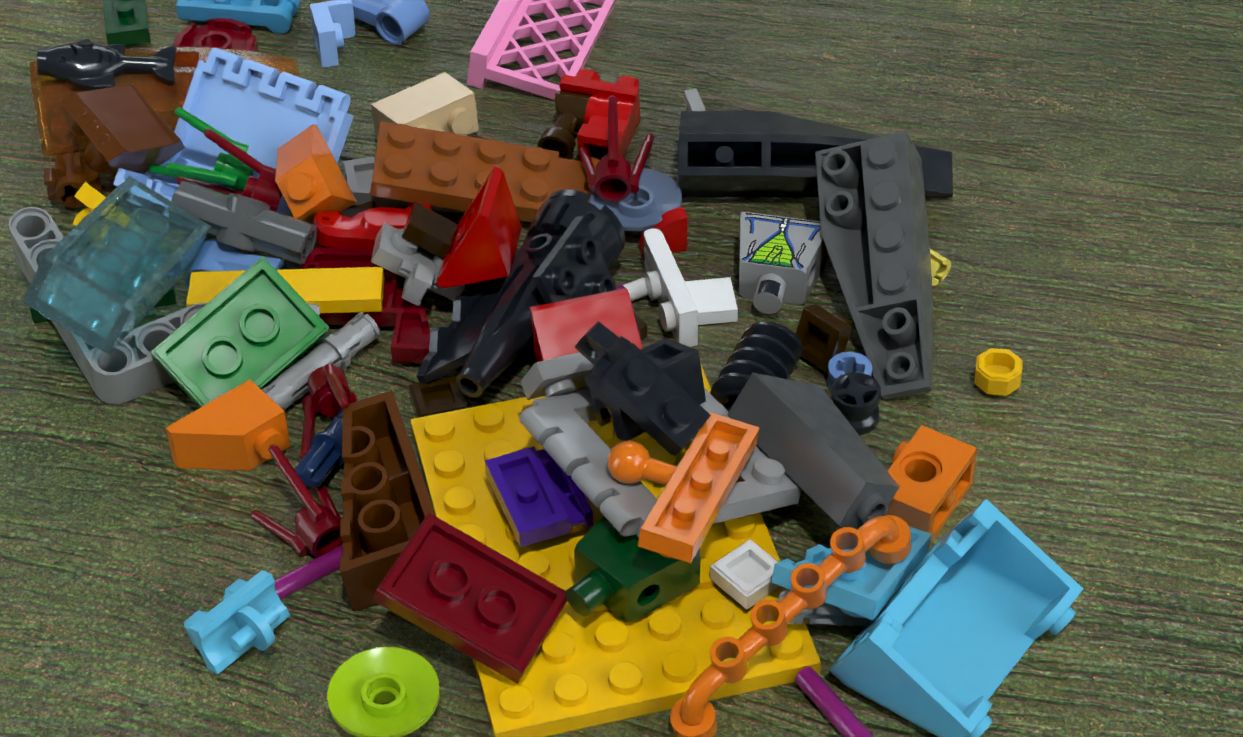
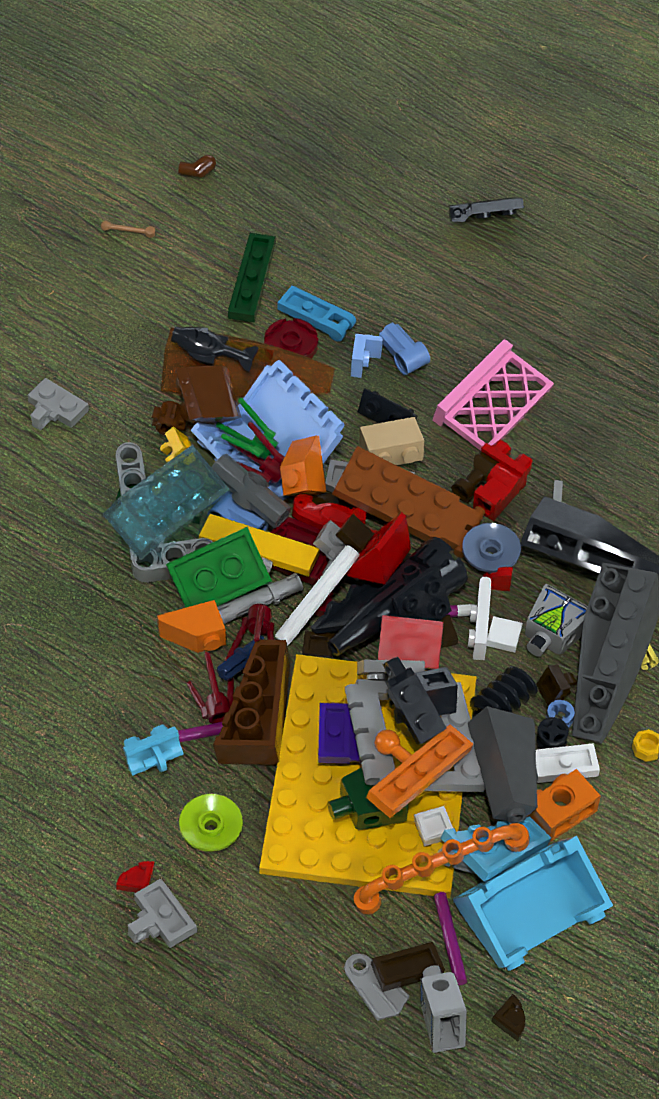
camera: 20 degrees right, 10 degrees up
dark red tile [373,513,568,684] -> none
dark red plant [578,95,654,202] -> none
none -> white axle [275,545,360,646]
none -> black hinge [357,388,418,423]
none -> white plate [536,743,600,783]

